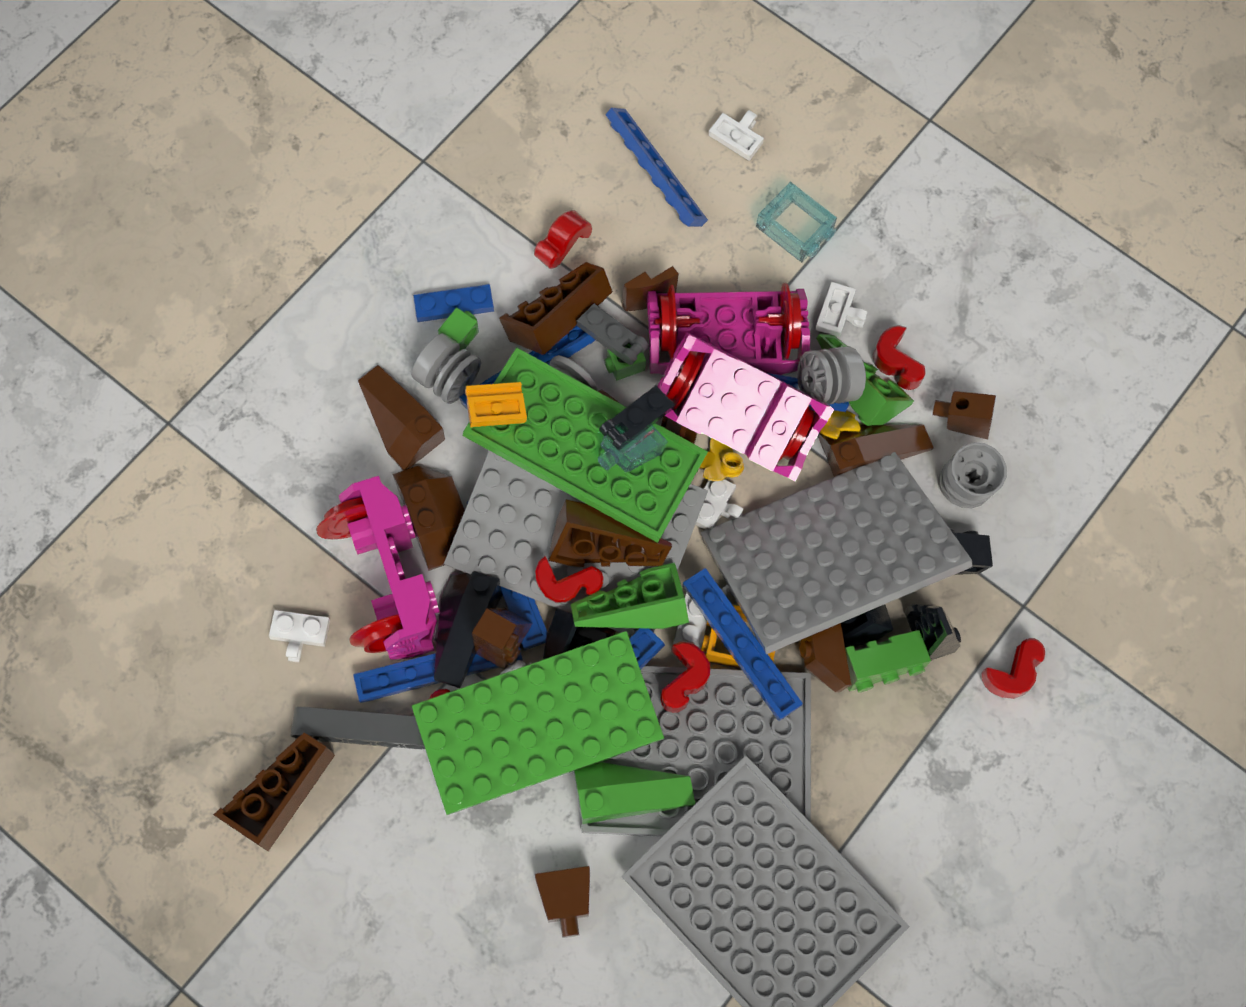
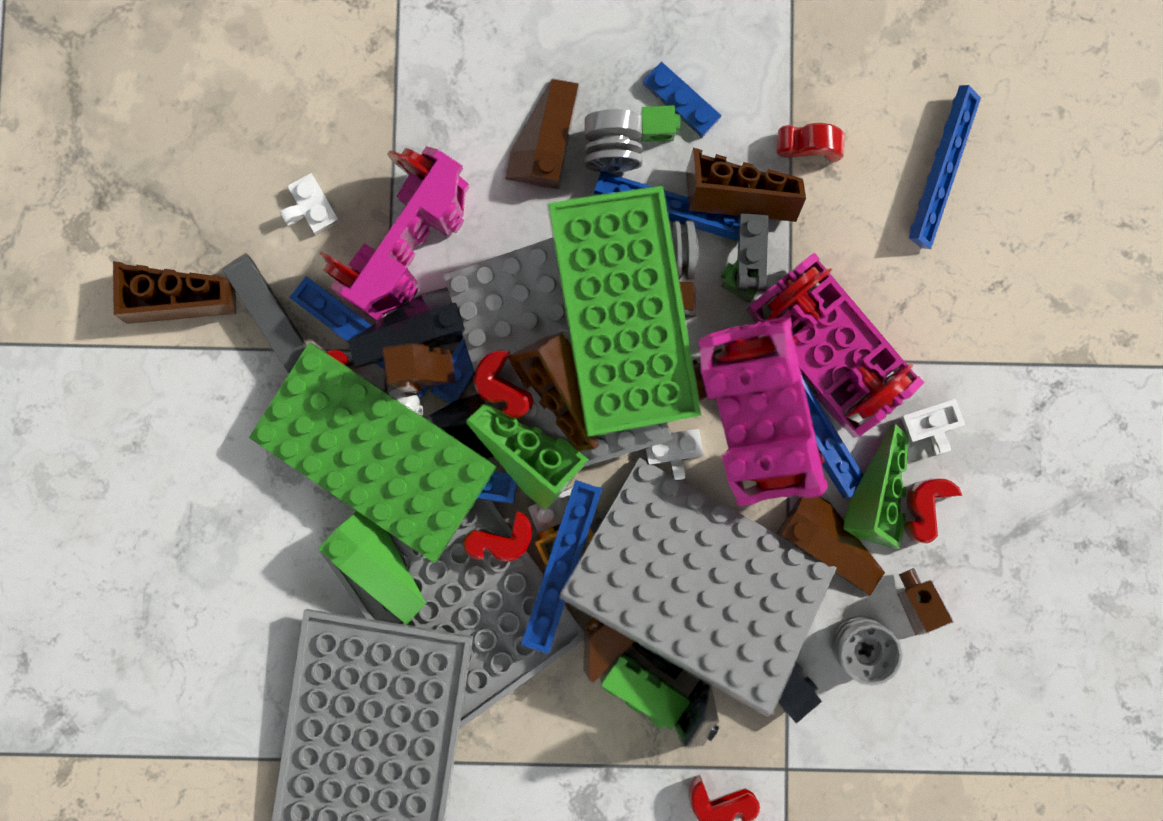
camera: 55 degrees right, 15 degrees up
reddish brown wedge [393,466,465,571] -> none
light orange plate [465,382,527,427] -> none
reddish brown torso [535,866,590,938] -> none
clear light blue torso [598,425,668,472] -> none
black plate [599,385,675,451] -> none
reddish brown slope [622,266,679,311] -> none
yellow plate [699,438,744,481] -> none
white plate [709,110,764,161] -> none
clear light blue window [756,181,837,263] -> none
light grey wheel [797,346,866,405] -> none
yellow plate [814,410,861,439] -> none

